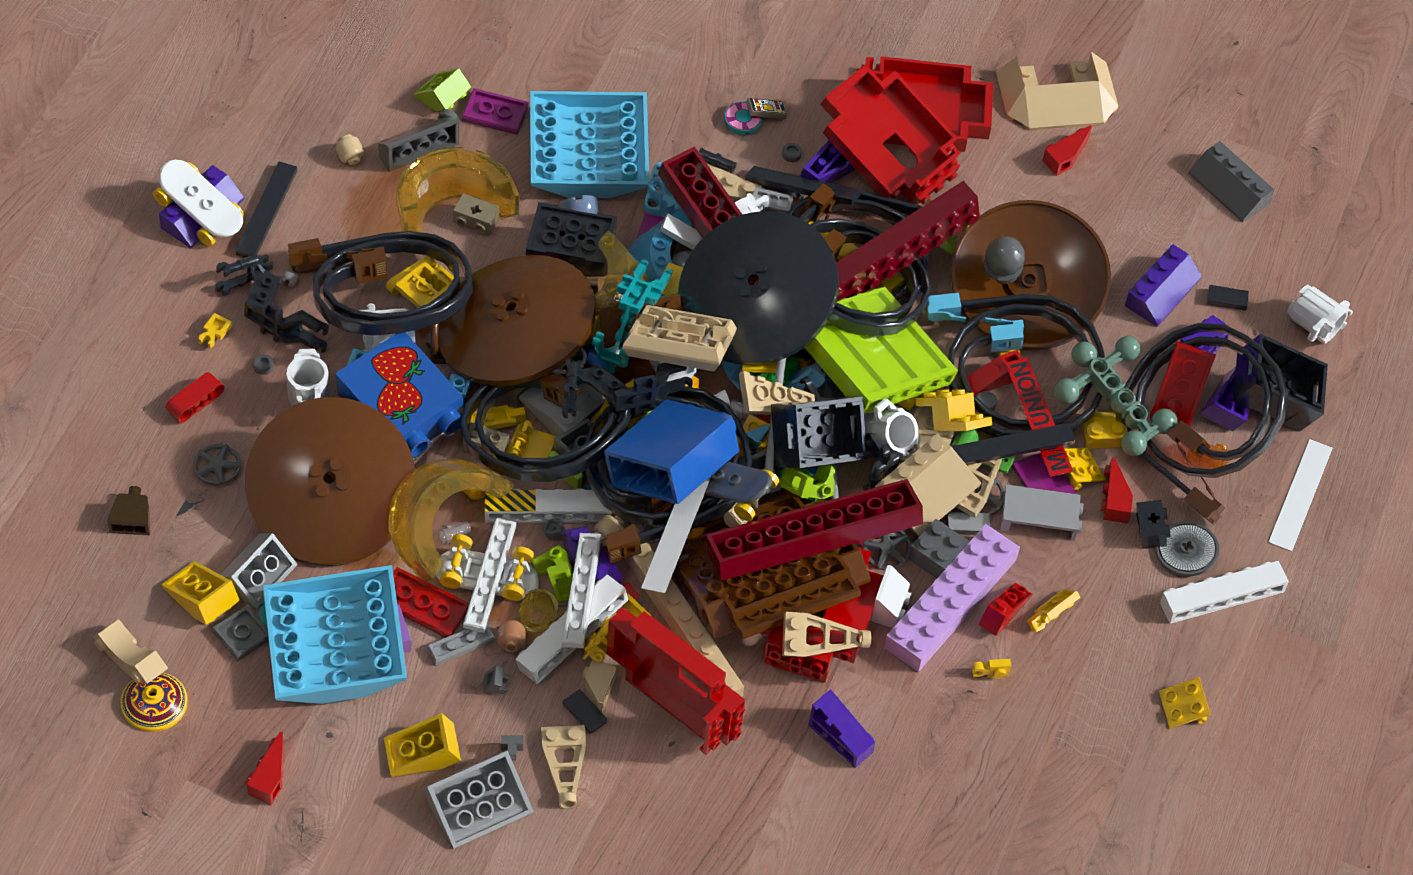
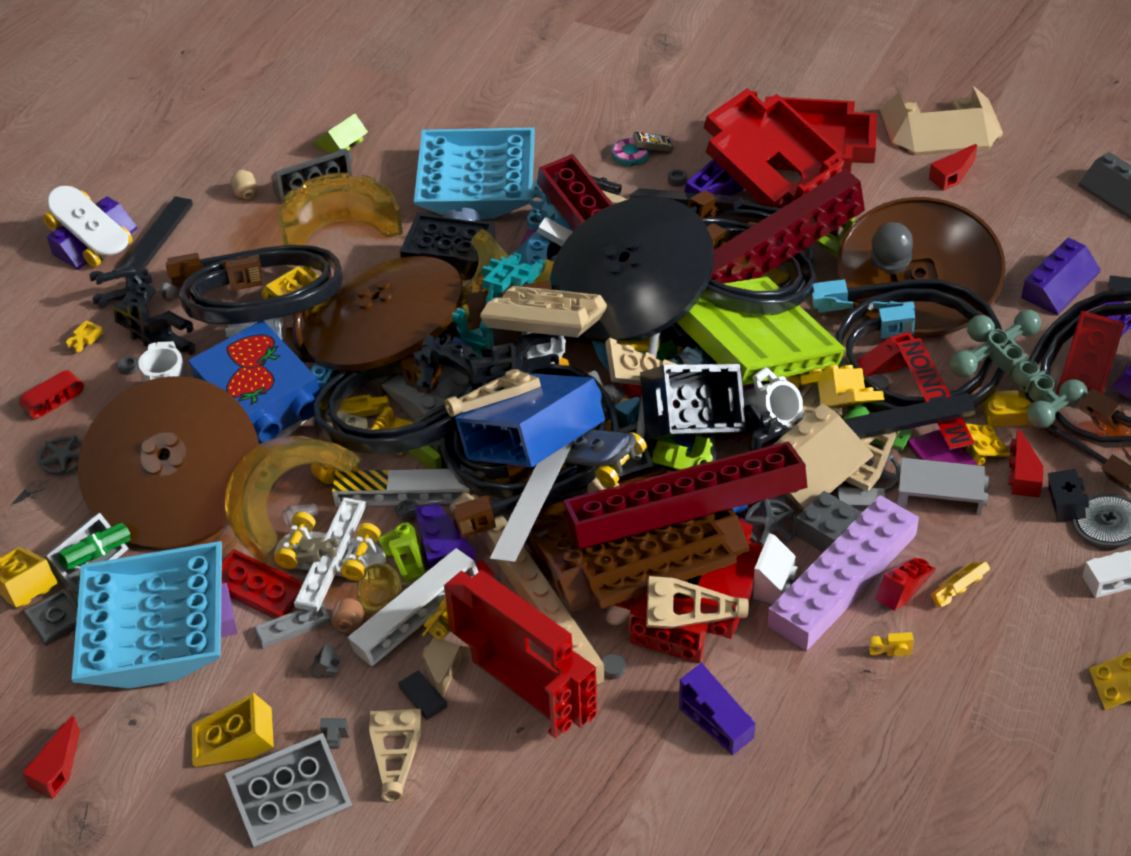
camera: 10 degrees right, 10 degrees down
dark tan brick [453,193,499,235] -> none
magenta tile [462,88,529,135] -> none
white tile [562,533,602,648] -> none
none -> green piece [58,522,131,571]
none -> dark tan plate [295,538,339,564]
none -> tan plate [445,369,541,417]
none -> dark grey tile [602,654,626,679]

